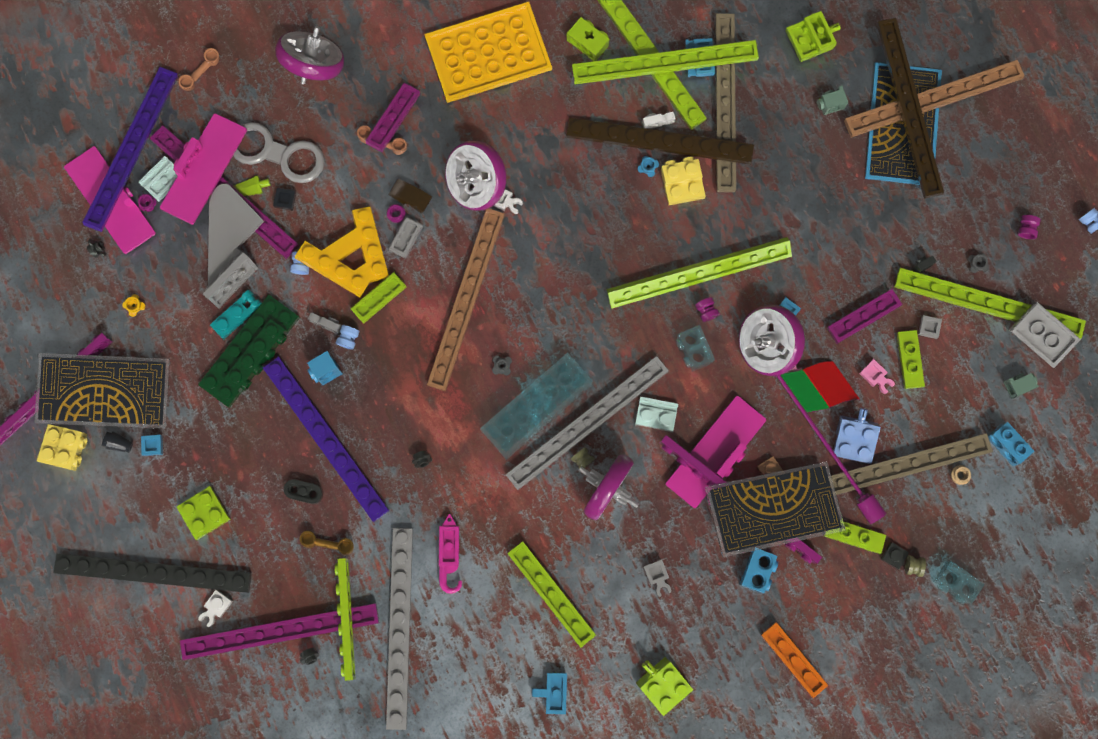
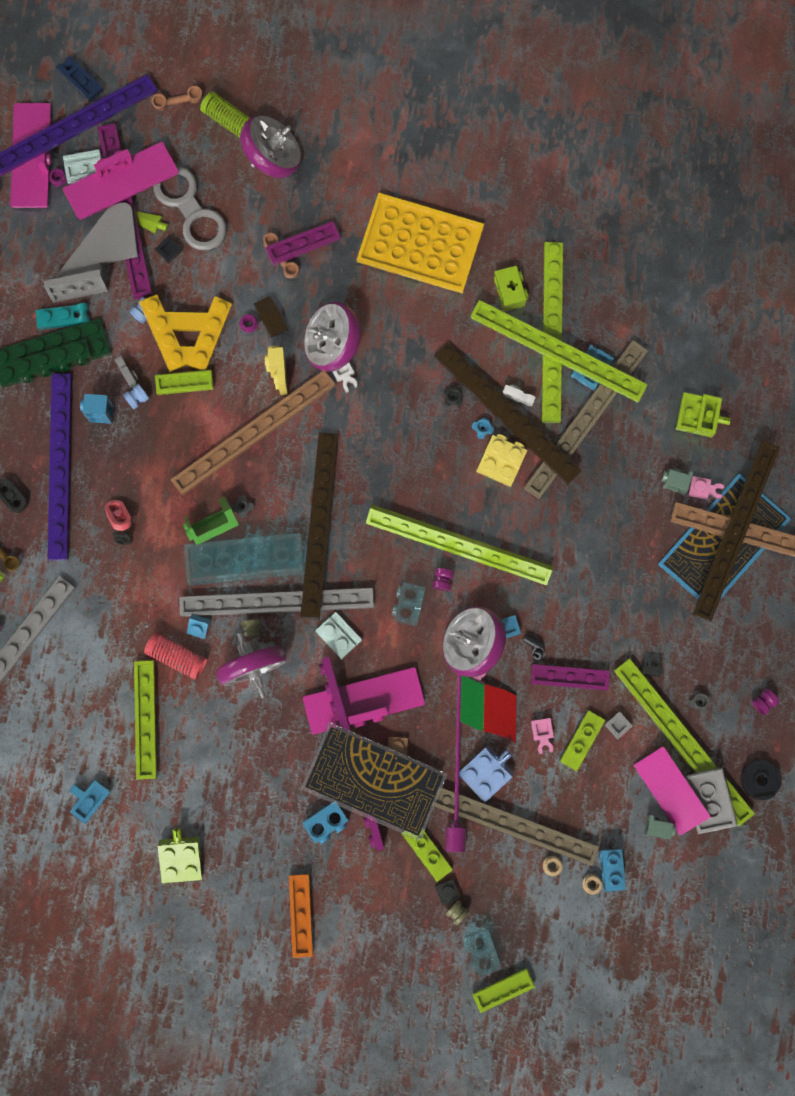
camera: 30 degrees right, 0 degrees up
light grey plate [389,217,423,259] -> none
dark pink plate [439,514,462,594] -> none
light grey plate [643,560,671,597] -> none
none -> dark blue plate [56,55,103,102]
none -> coral plate [105,500,131,531]
none -> coral piece [144,632,207,680]
none -> bright green panel [183,497,239,545]
none -> dark azure plate [187,614,210,639]
none -> lime piece [200,91,251,138]
none -> light yellow plate [265,346,288,395]
none -> dark brown plate [300,432,338,620]
none -> pearl dark grey plate [444,388,463,407]
none -> lime plate [472,968,535,1013]
none -> black arm [523,634,545,660]
none -> tan plate [582,874,602,894]
none -> dark pink piece [634,746,711,836]
none -> bright pink plate [689,476,724,499]
none -> black plate [741,760,782,800]

